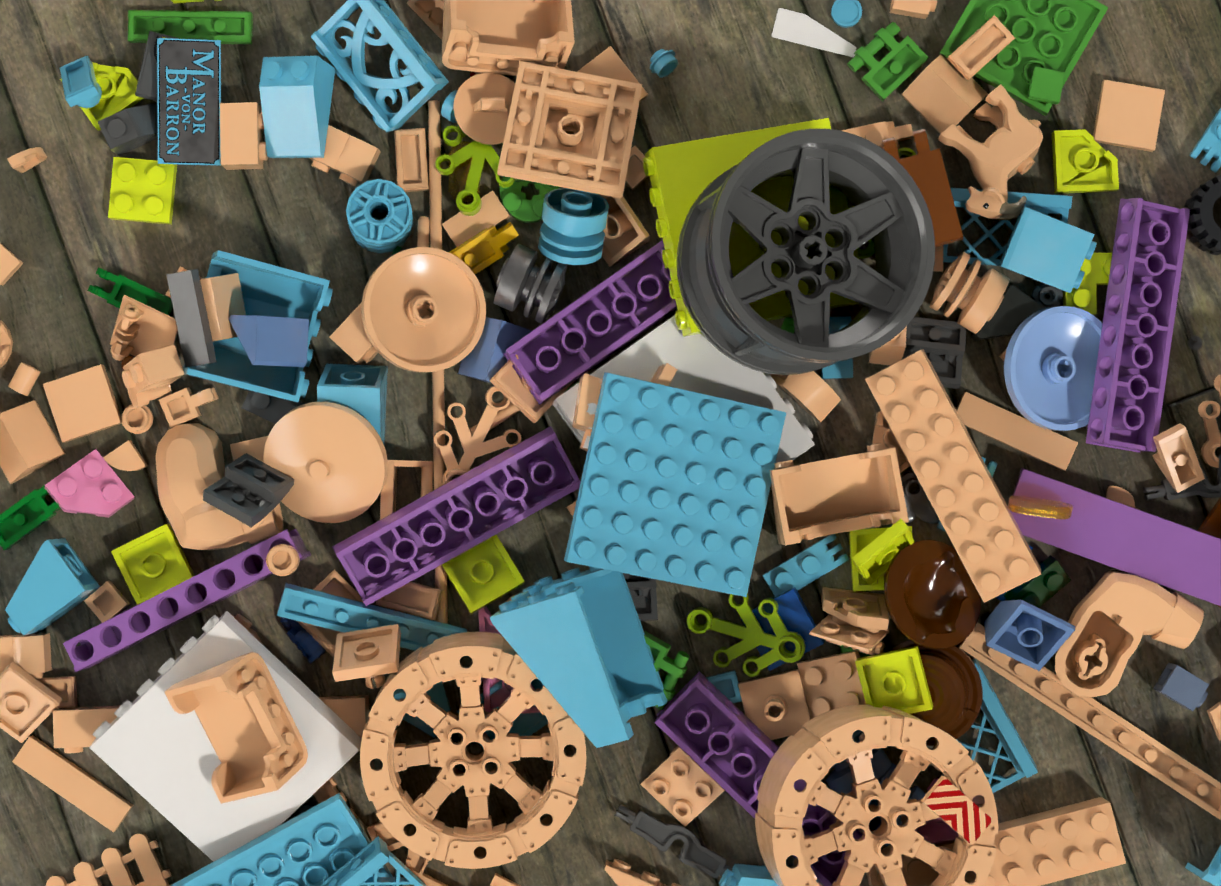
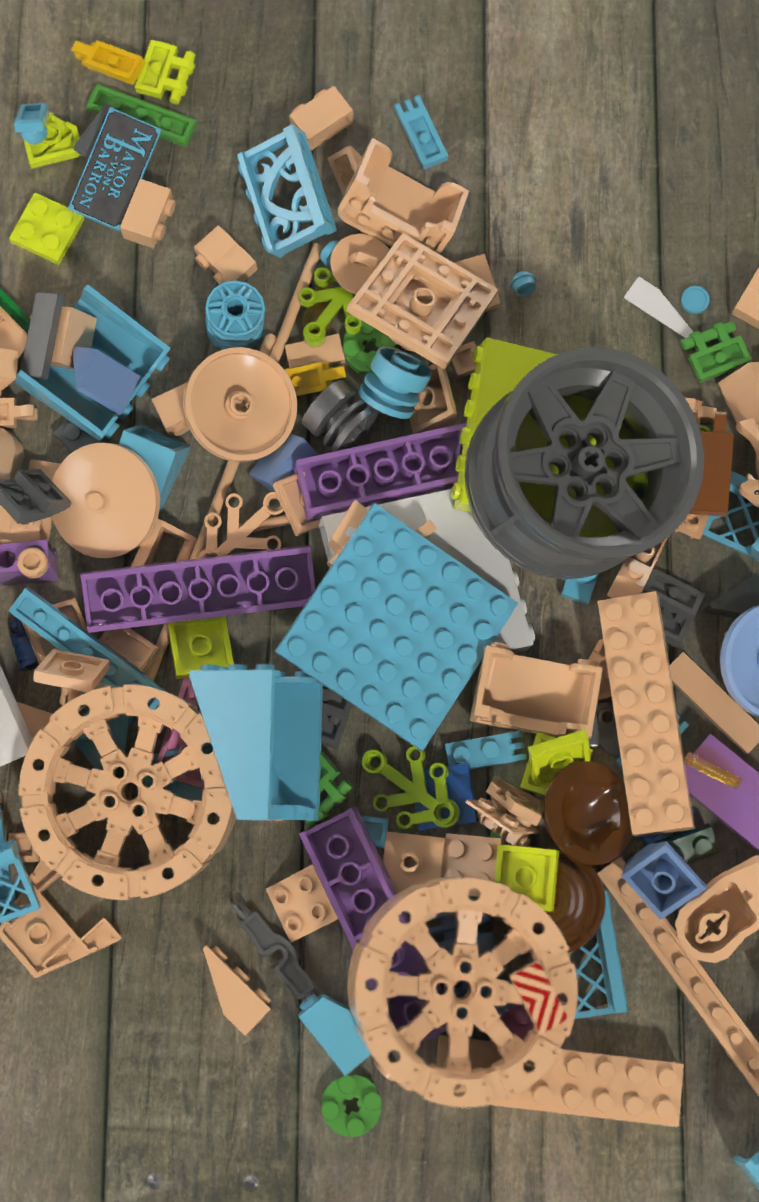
camera: 15 degrees right, 10 degrees down
dark grey slope [98,103,158,156] -> none
medium azure slope [259,56,336,158] -> none
light nougat tile [394,128,429,192] -> none
light nougat brick [769,371,841,423] -> none
light nougat wheel [929,251,1010,334] -> none

